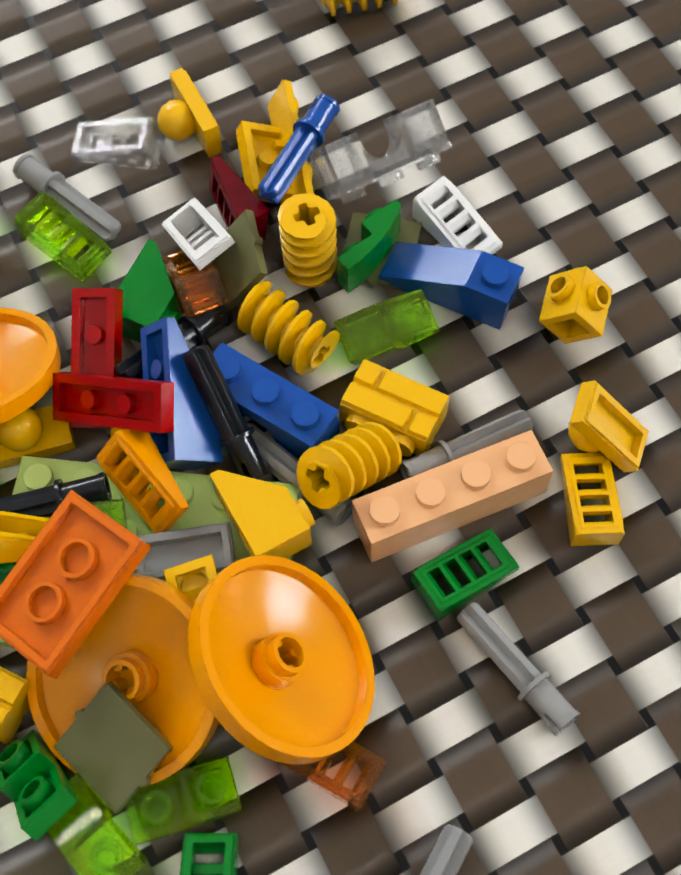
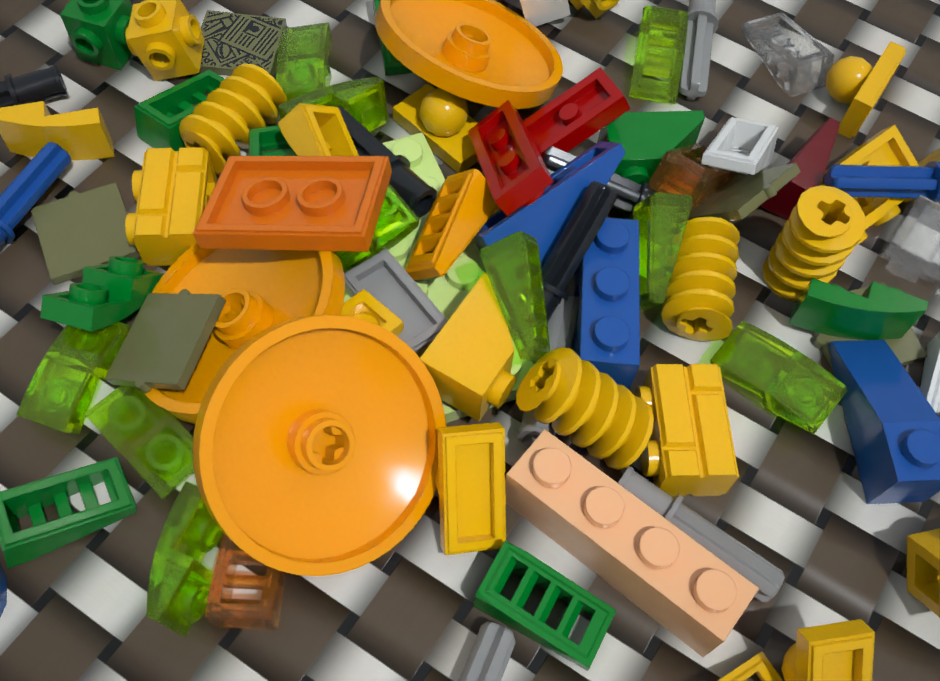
camera: 55 degrees right, 5 degrees down
none -> clear neon green slope [146,481,223,637]
none -> yellow tile [435,422,506,555]
none -> clear neon green slope [480,231,550,362]
none -> clear neon green slope [633,192,693,311]

